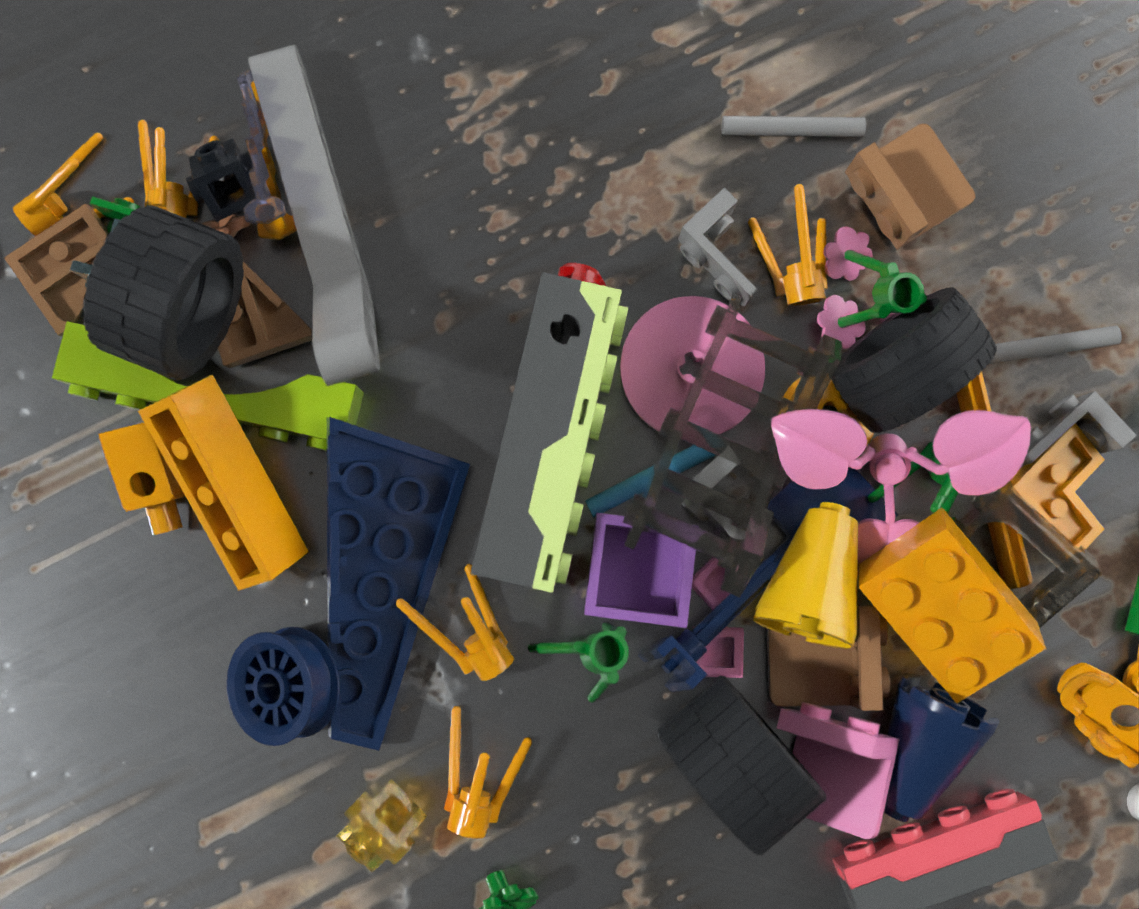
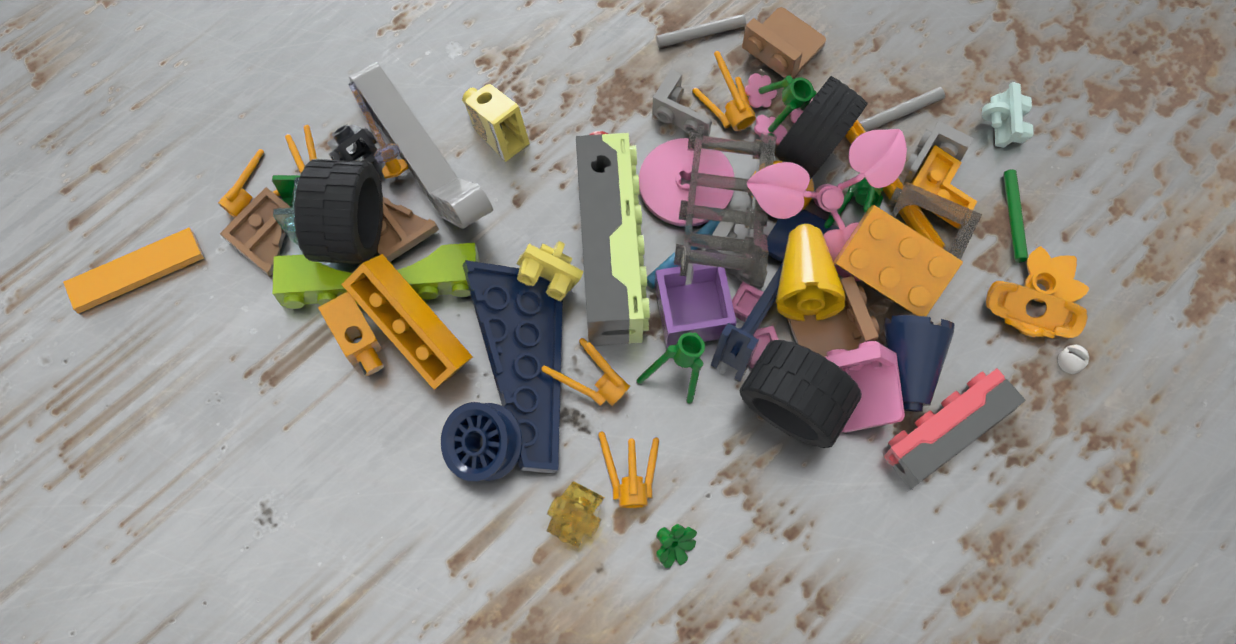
camera: 15 degrees left, 15 degrees down
none -> light yellow torso [462,84,530,162]
none -> light yellow hips [517,241,584,301]

